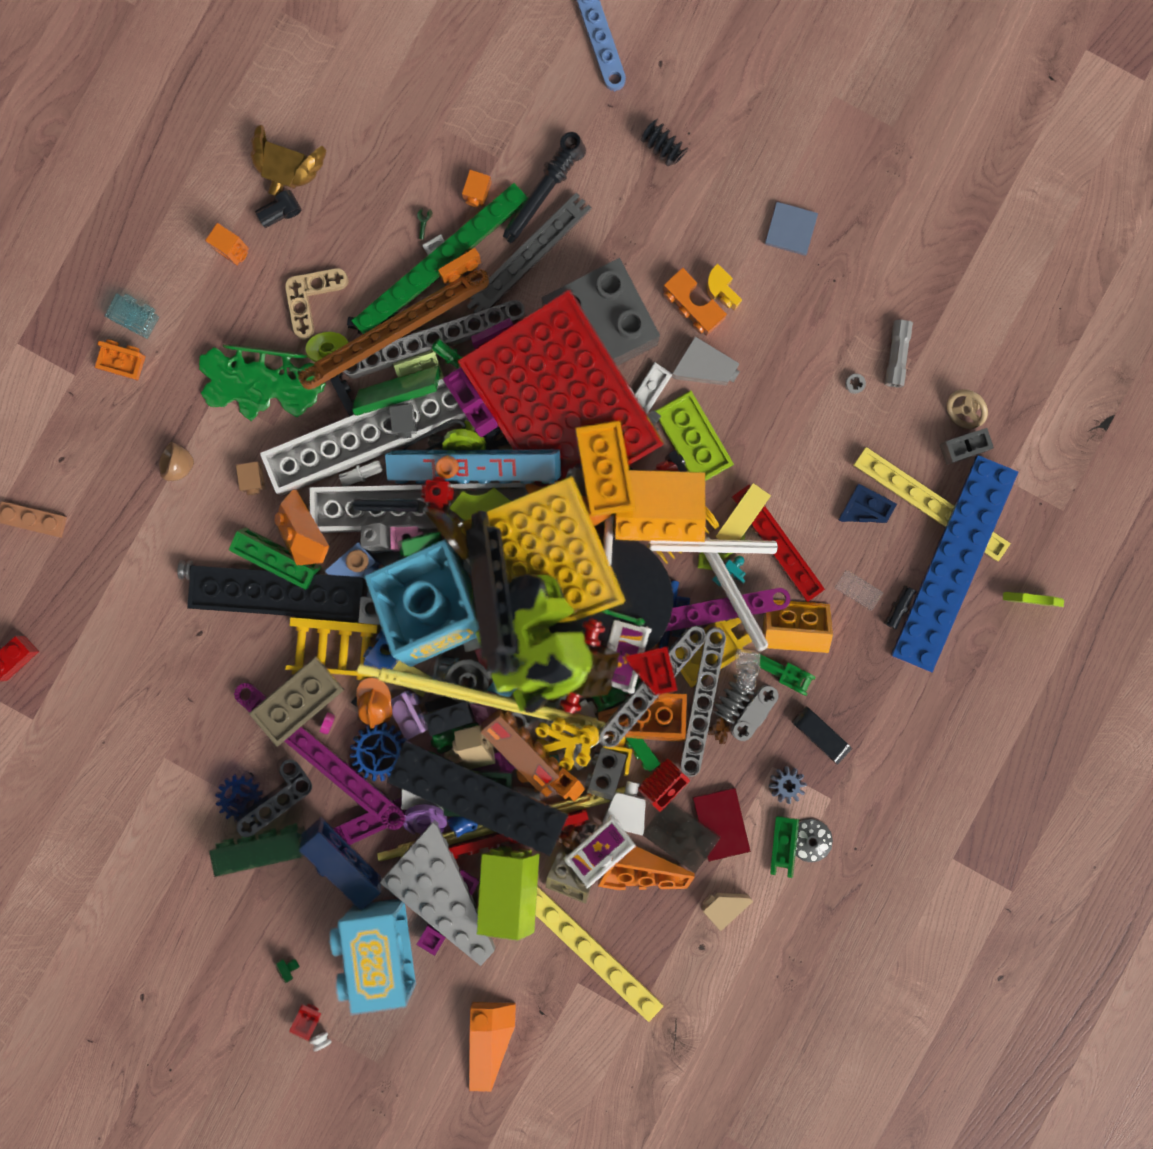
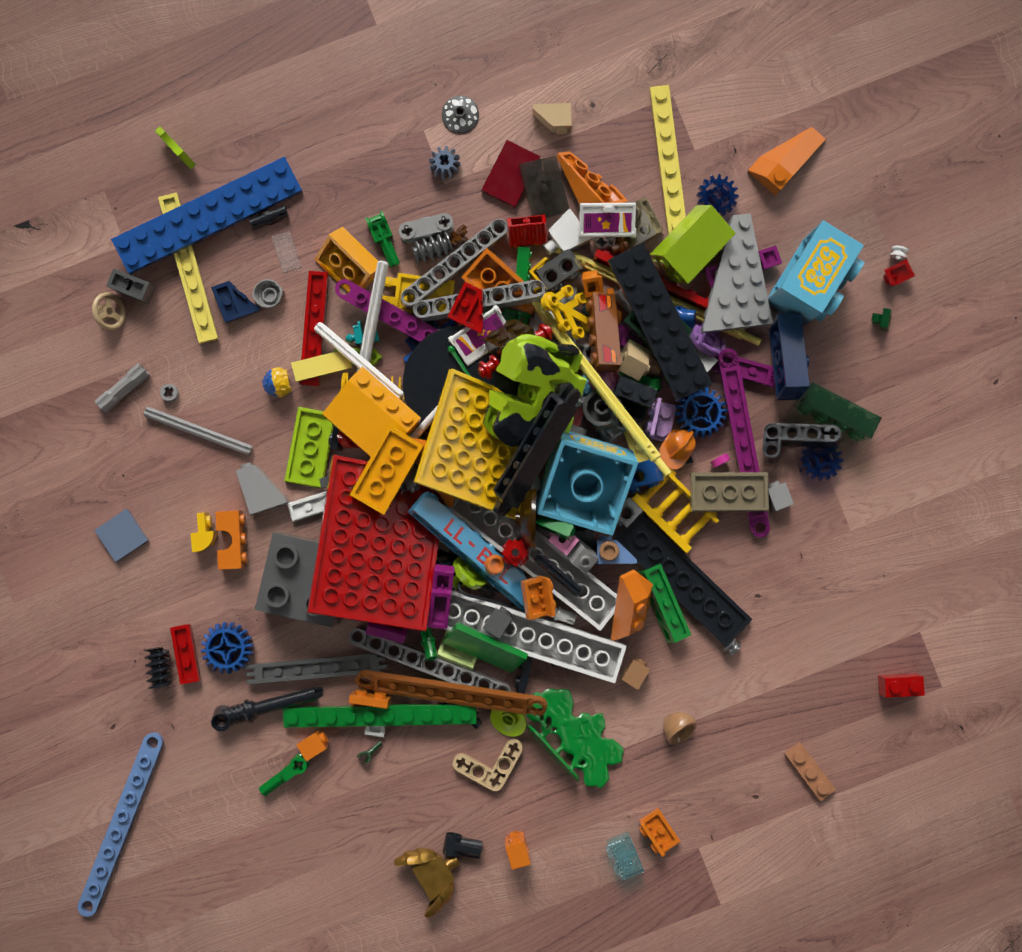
camera: 145 degrees left, 0 degrees up
lime tile [449,487,511,520] -> none
clear piece [735,649,760,691] -> none
green hinge [770,816,799,878] -> none
black beam [792,706,853,765] -> none
none -> light grey axle [144,407,253,455]
none -> red plate [170,623,201,685]
none -> blue gear [200,622,254,674]
none -> light grey hat [252,279,285,308]
none -> green connector [259,753,310,796]
none -> yellow piece [262,367,292,398]
none -> orange bracket [521,576,556,620]
none -> clear blue gear [696,174,739,216]
none -> light grey brick [768,481,794,511]

